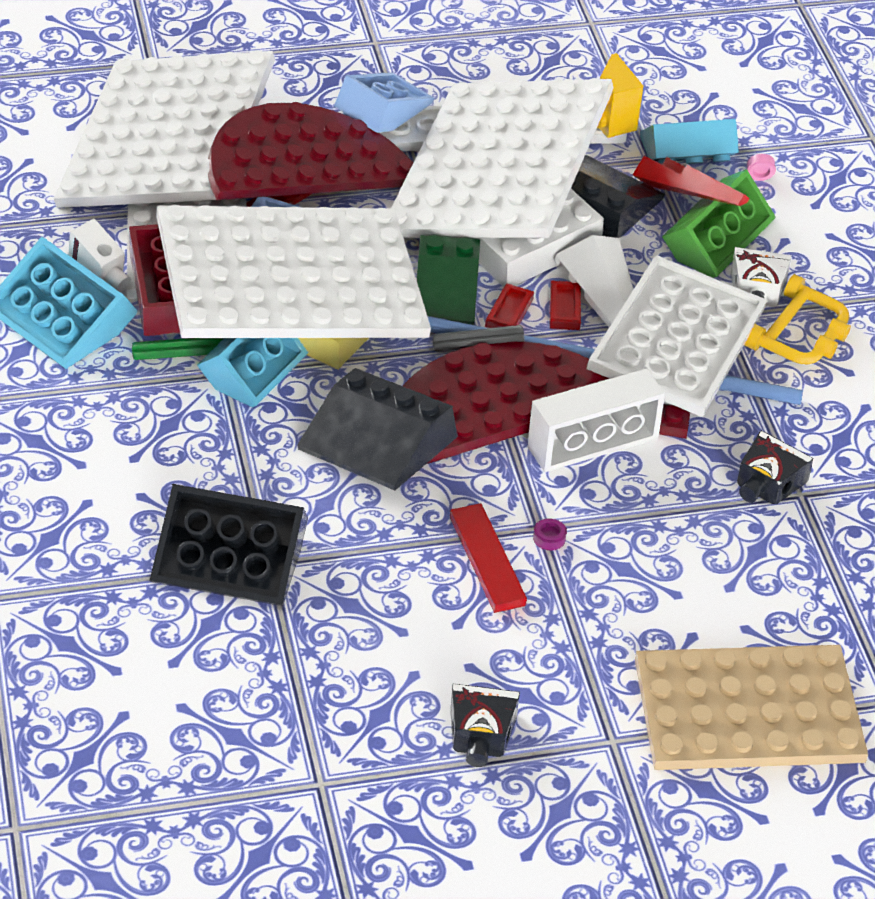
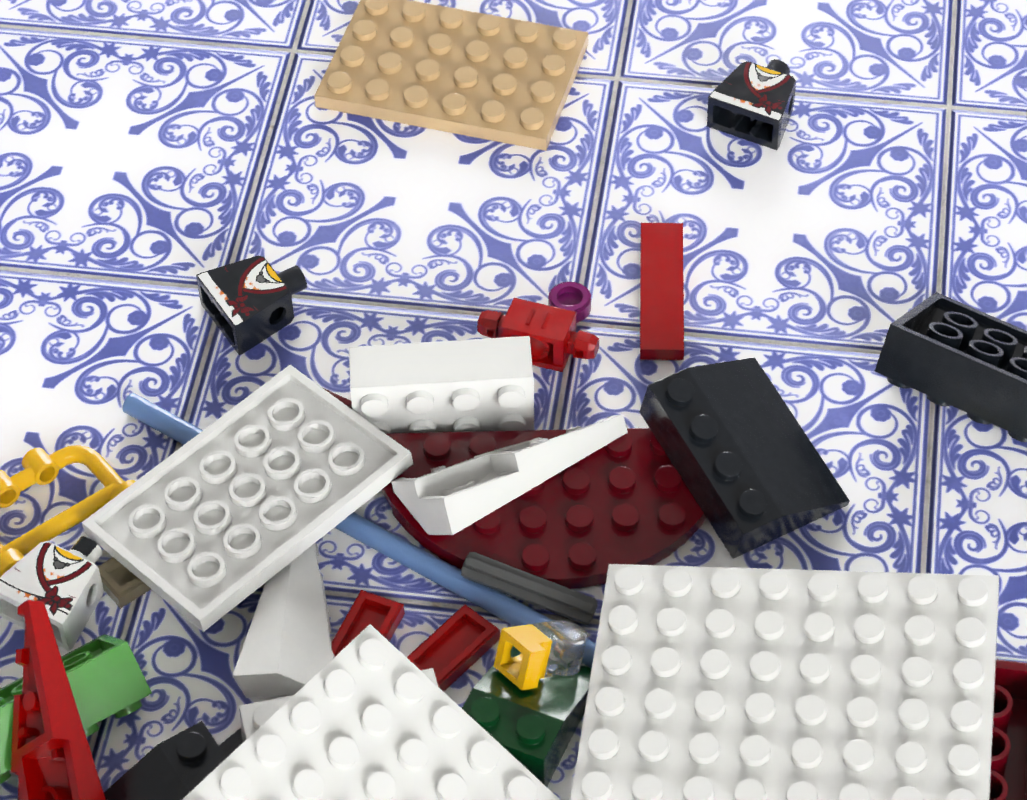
camera: 155 degrees left, 5 degrees up
none -> white wedge [391,415,628,535]
none -> red piece [477,298,600,372]
none -> leg [493,620,588,691]

